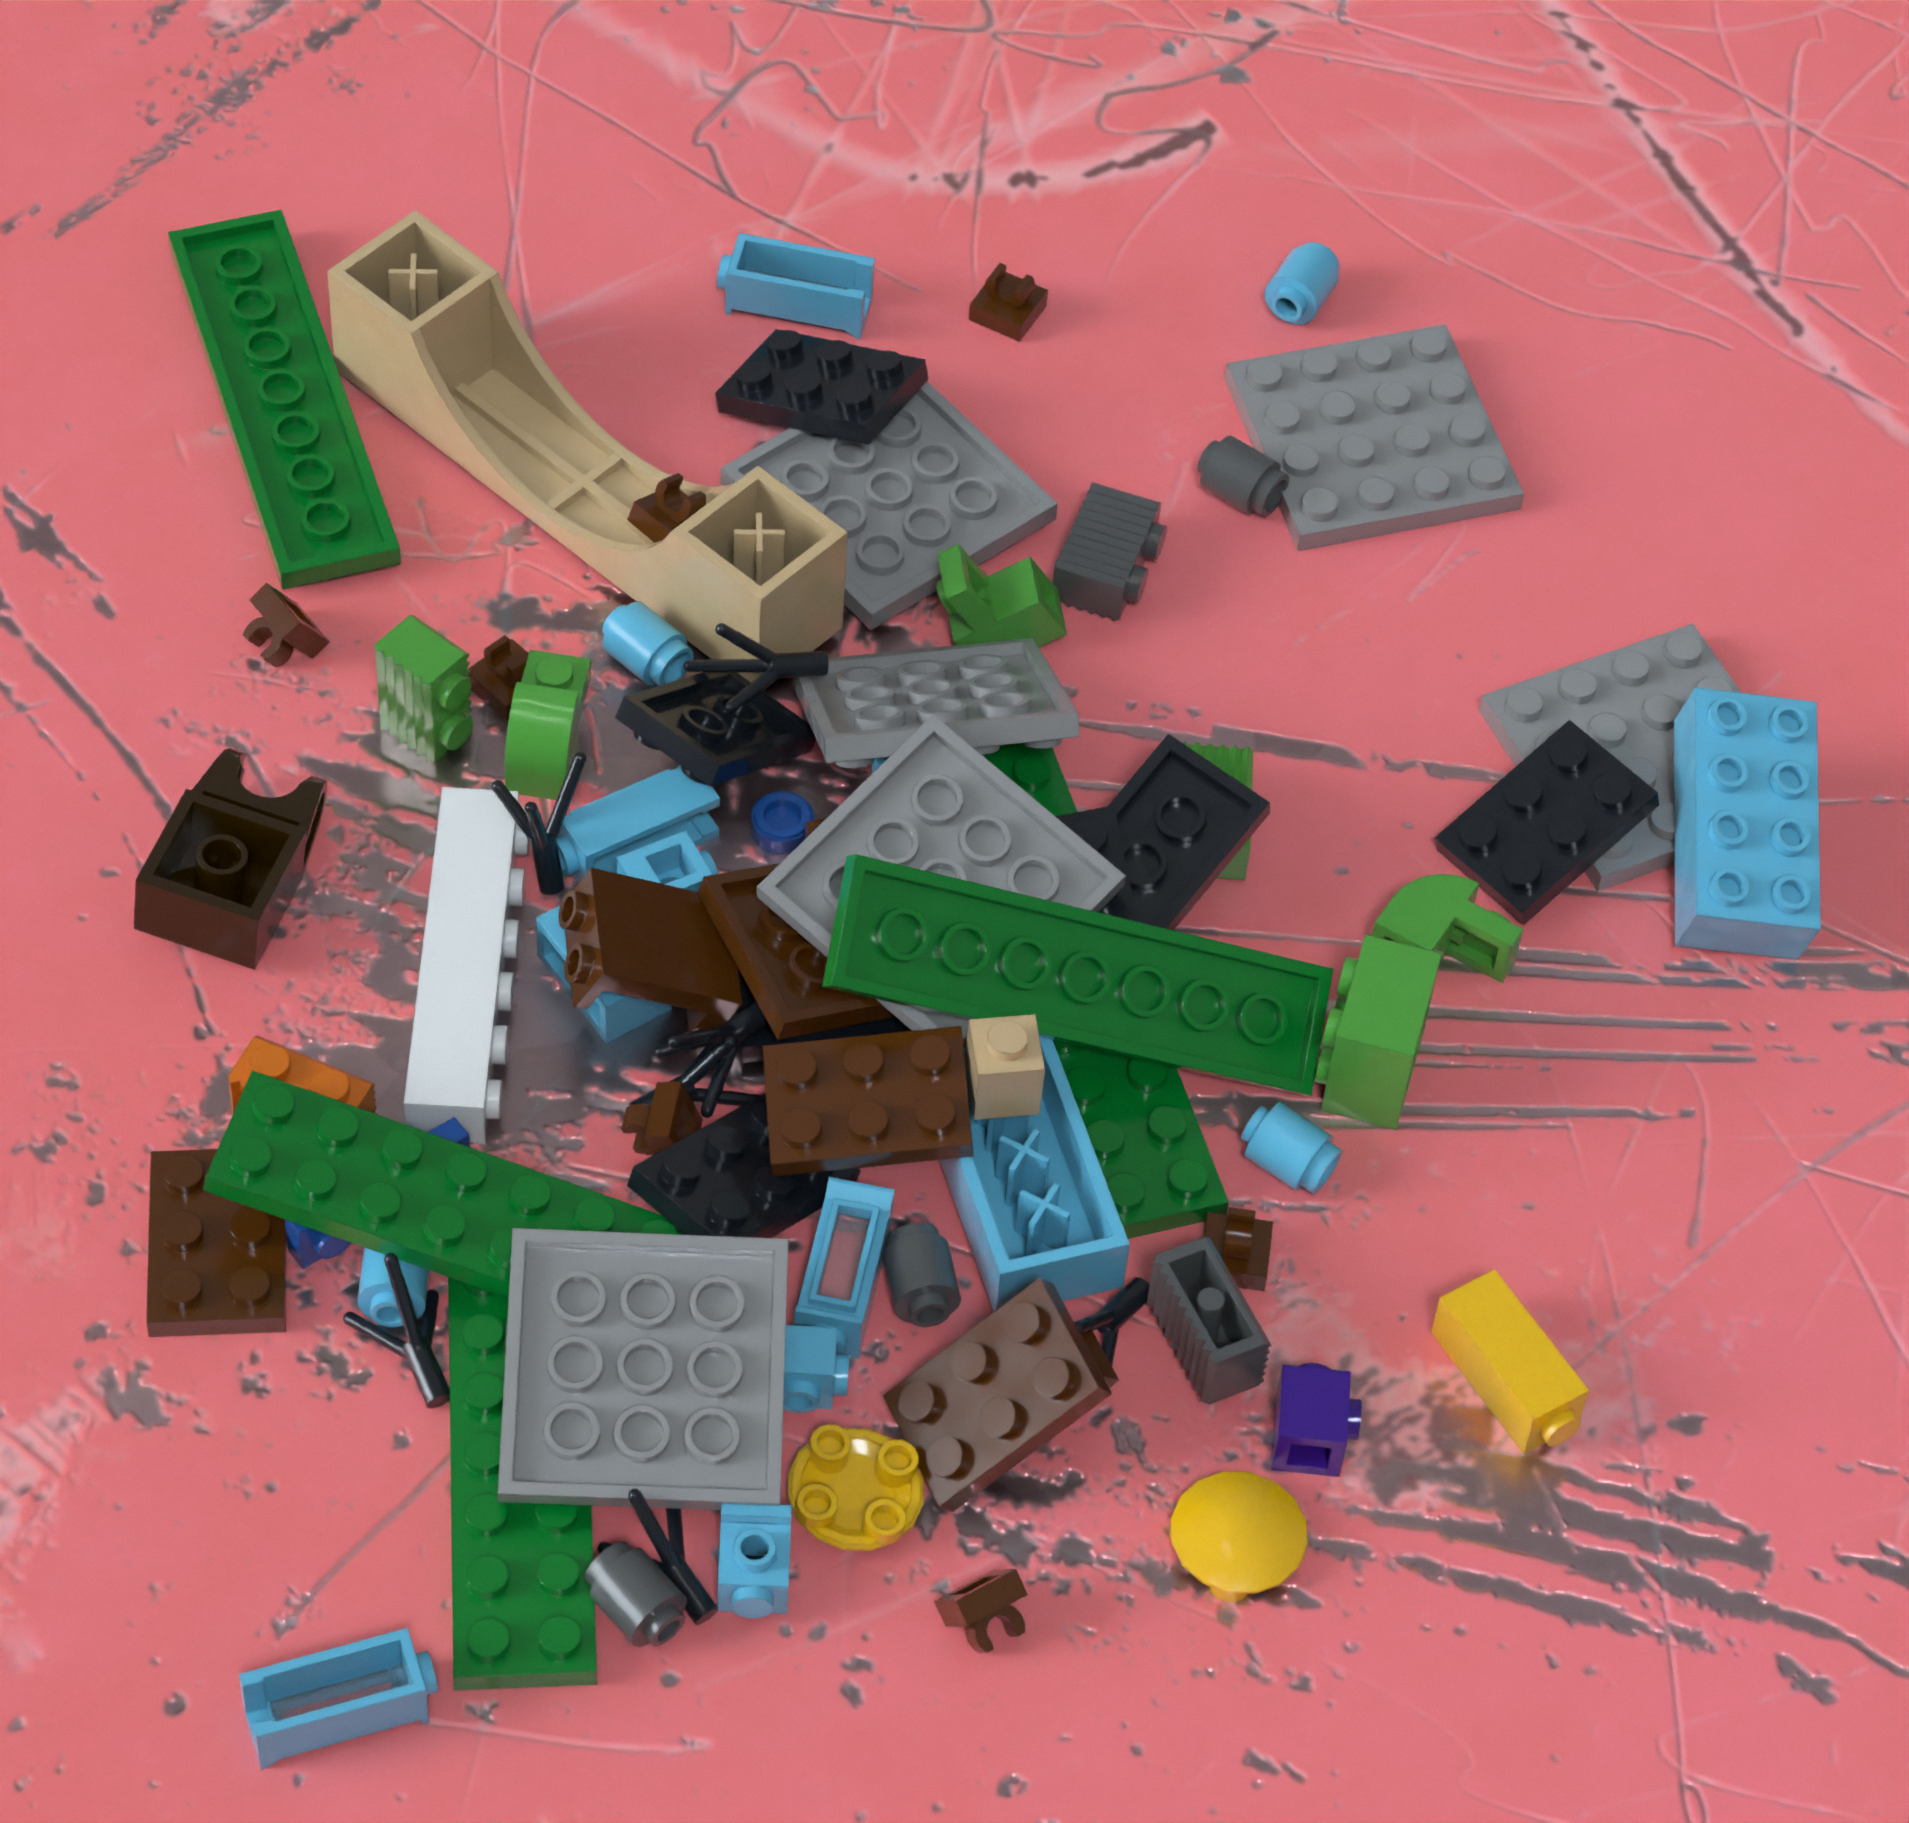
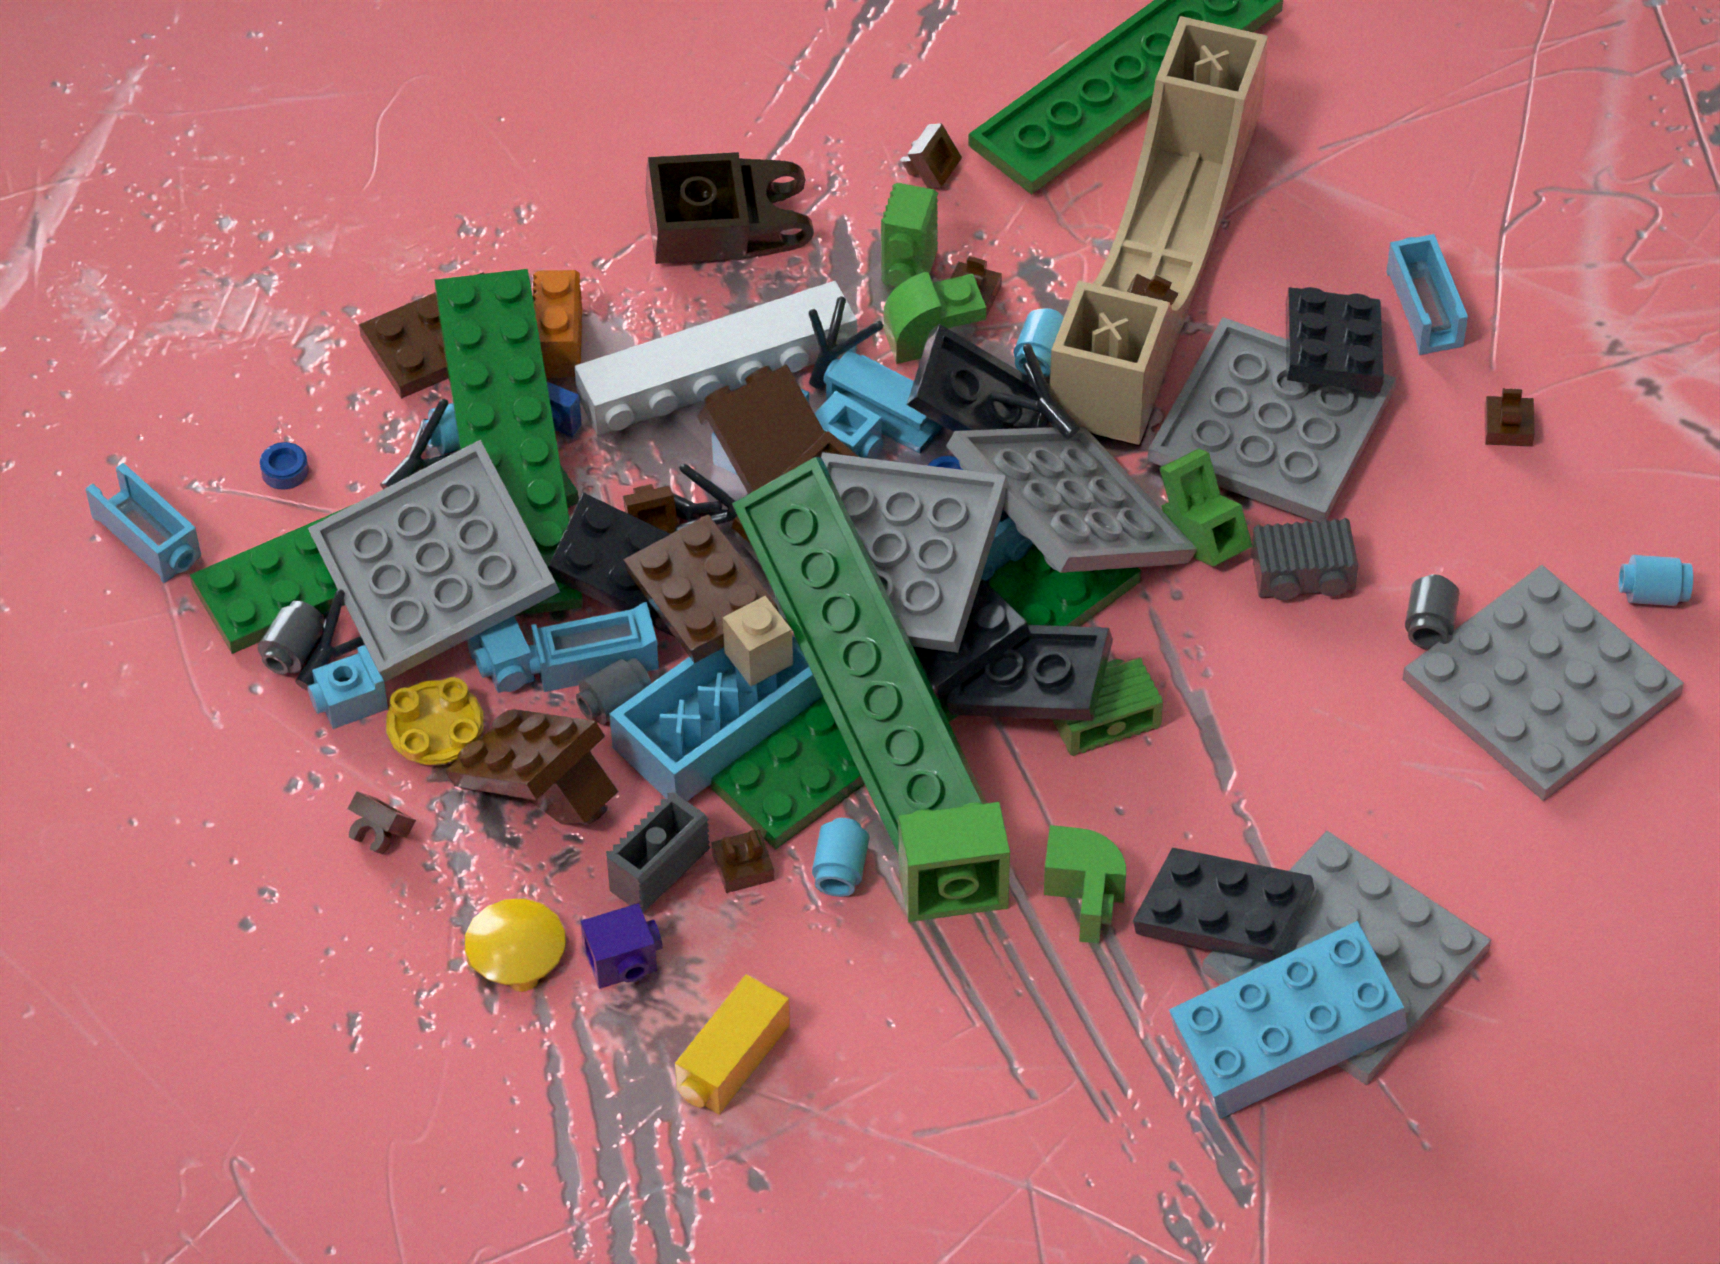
camera: 70 degrees right, 0 degrees up
black plant [1074,1277,1149,1366] -> none
none -> blue tile [259,442,309,490]

